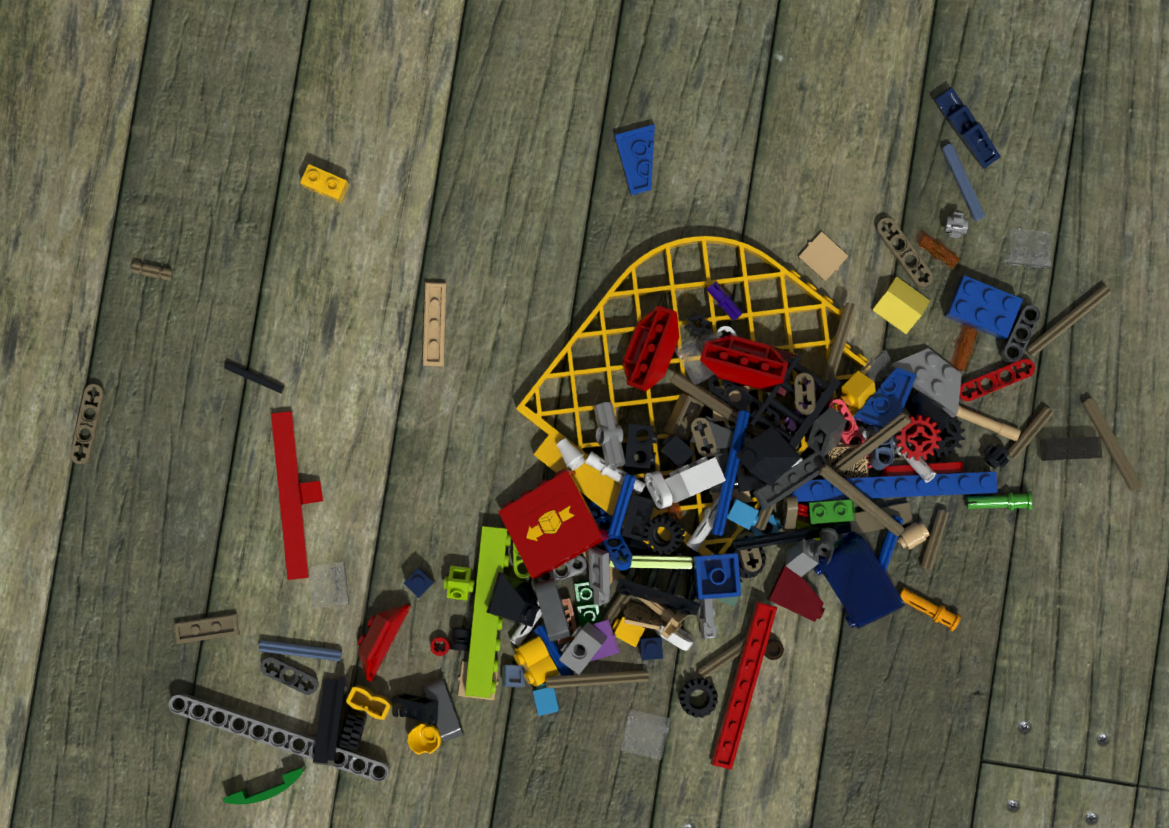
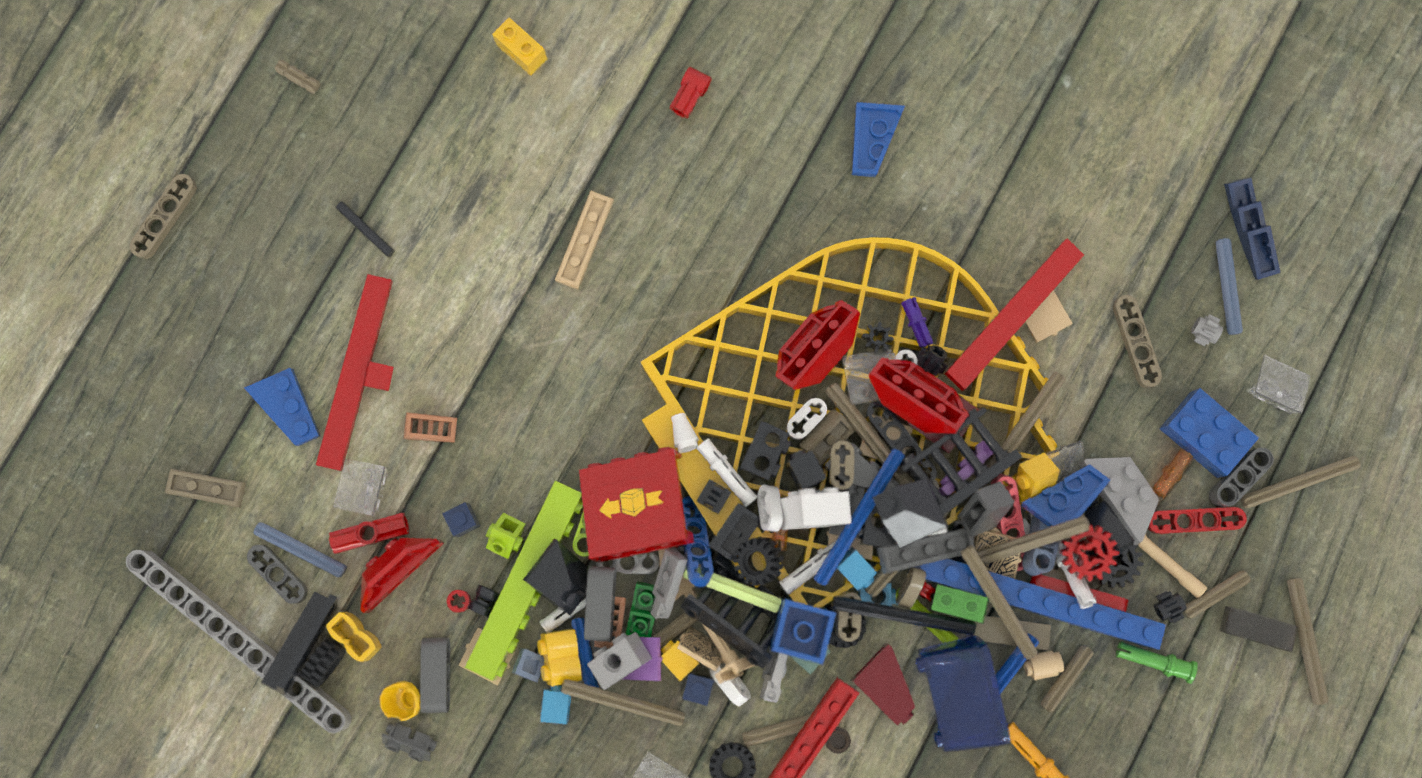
camera: 15 degrees right, 5 degrees down
green slope [222,765,306,805] -> none
black hinge [391,693,438,724] -> none
light grey piece [594,402,626,469] -> none
blue axle [608,474,636,536] -> none
light grey brick [785,538,819,577] -> none
dark tan beam [795,373,816,415] -> none
dark grey piece [813,527,838,565] -> none
light yellow slope [872,276,930,335] -> none
clear orange pin [919,235,960,269] -> none
none -> blue wing [244,368,321,446]
none -> red piece [329,512,410,554]
none -> dark grey hinge [381,722,437,762]
none -> nougat slope [403,412,457,443]
none -> red piece [670,66,712,118]
none -> black tile [696,479,731,514]
none -> white beam [786,398,827,440]
none -> black gear [916,345,949,376]
none -> red tile [944,238,1084,391]

